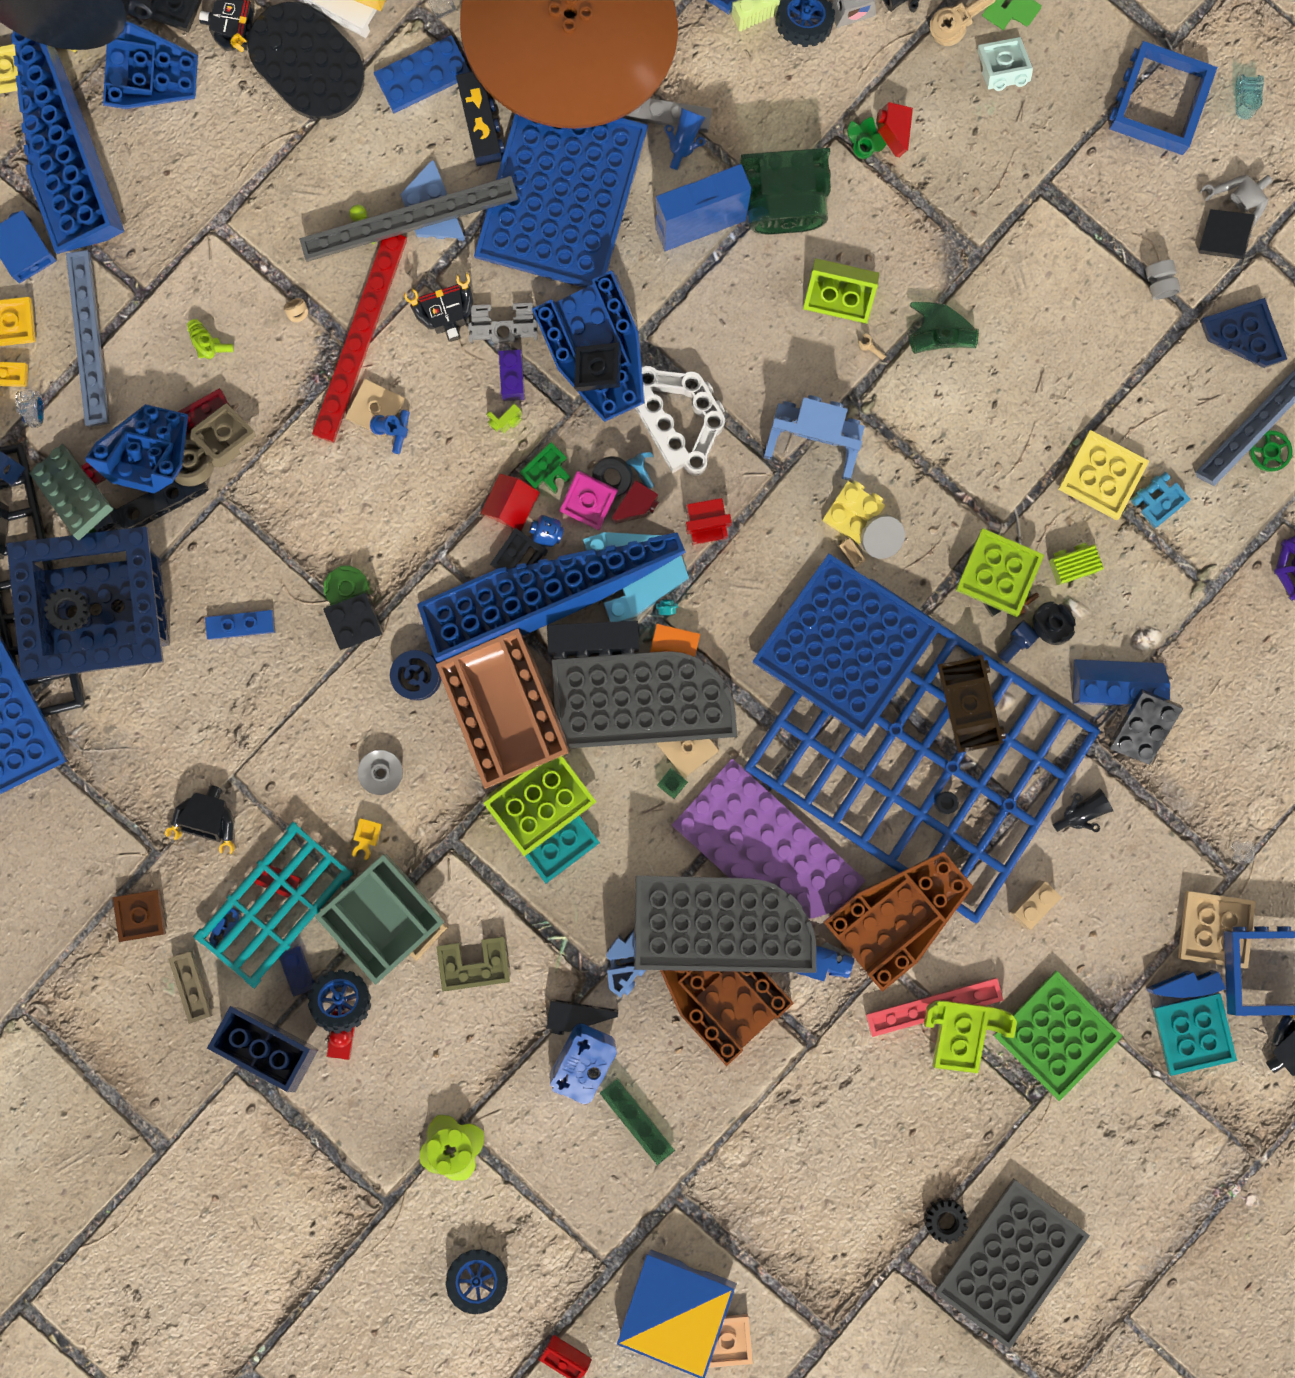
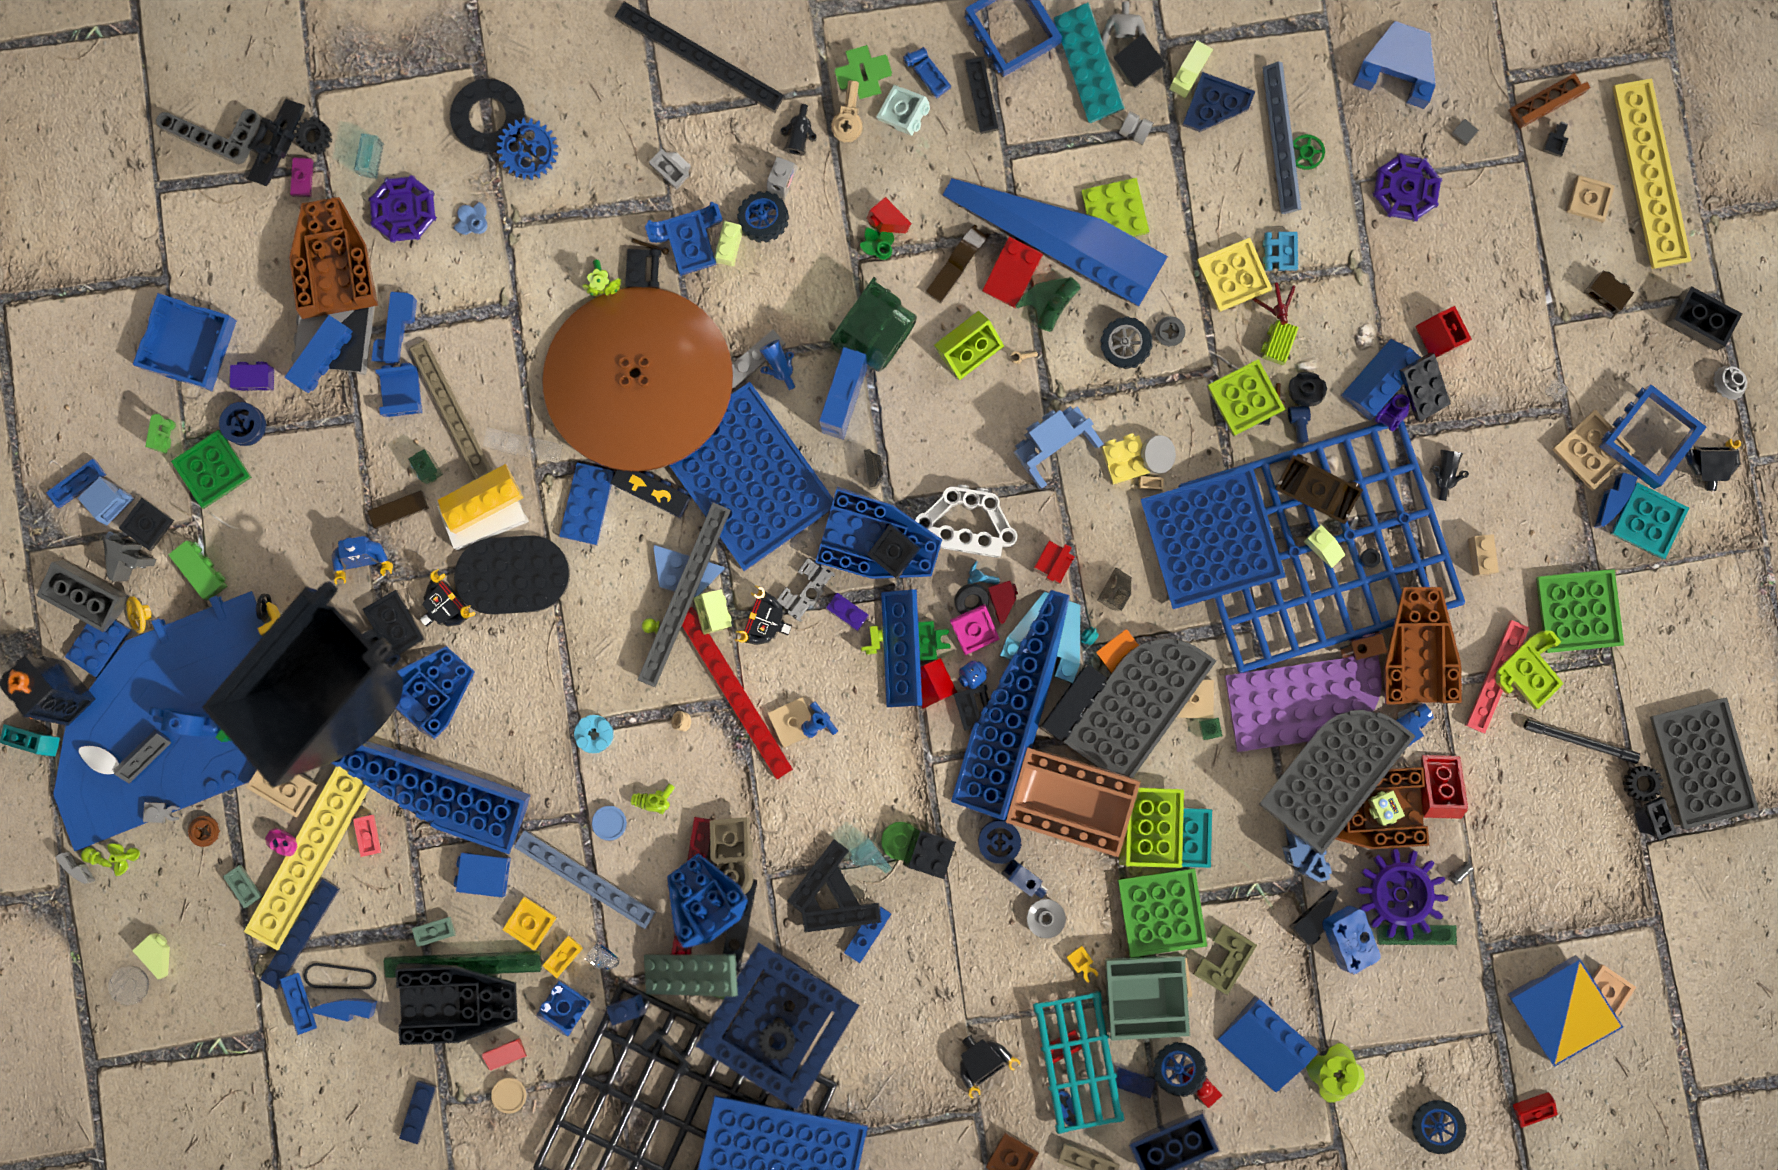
camera: 45 degrees left, 0 degrees up
none -> medium azure plate [574,715,614,753]
none -> medium blue piece [592,806,627,841]
none -> yellowish green brick [694,589,732,635]
none -> black plate [787,839,882,933]
none -> clear light blue arch [850,837,892,874]
none -> clear smoke slope [864,449,883,490]
none -> blue plate [881,589,922,708]
none -> blue pin [903,47,928,67]
none -> blue plate [914,57,951,99]
none -> dark brown piece [925,224,990,304]
none -> blue wedge [943,178,1168,306]
none -> black plate [965,56,999,134]
none -> red slope [982,237,1043,309]
none -> dark blue torso [1001,859,1048,899]
none -> teal plate [1053,2,1125,124]
none -> lime plate [1081,178,1150,237]
none -> clear smoke slope [1097,567,1132,611]
none -> black wheel [1100,316,1153,369]
none -> bright green plate [1118,868,1207,958]
none -> dark grey gear [1155,316,1186,347]
none -> yellowish green slope [1170,41,1213,98]
none -> blue slope [1217,996,1319,1093]
none -> dark red plant [1252,282,1296,325]
none -> yellowish green slope [1303,525,1345,568]
none -> reddish brown torso [1339,631,1387,660]
none -> dark purple gear [1356,849,1448,940]
none -> yellowish green head [1368,790,1405,826]
none -> dark purple piece [1375,394,1410,431]
none -> red slope [1415,306,1472,358]
none -> red slope [1421,755,1469,819]
none -> dark grey pin [1449,861,1474,885]
none -> black piece [1524,718,1640,764]
none -> black slope [1634,797,1677,840]

